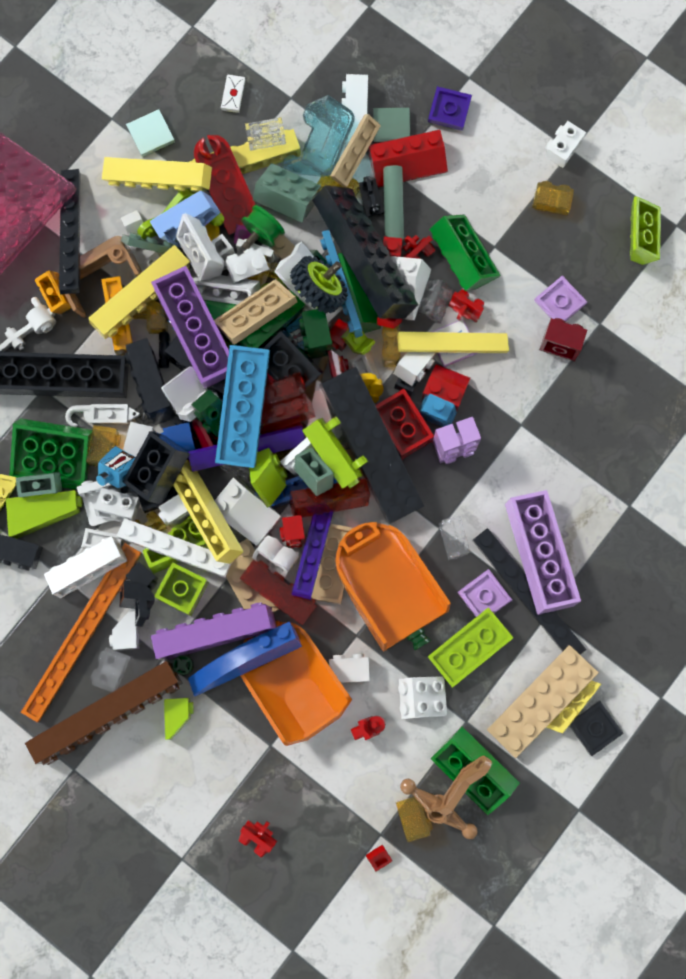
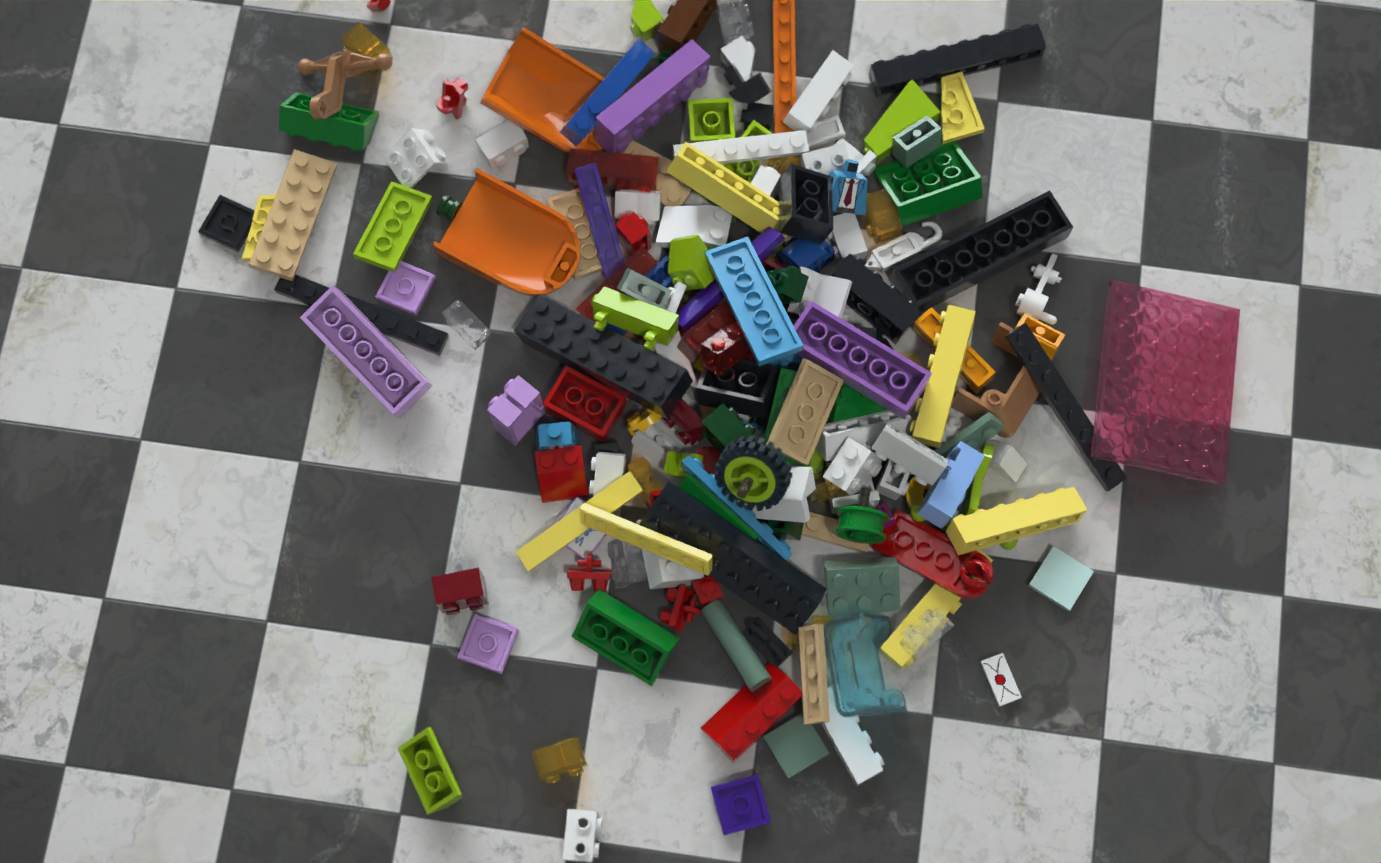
camera: 150 degrees right, 5 degrees down
none -> light yellow tile [580,503,713,576]

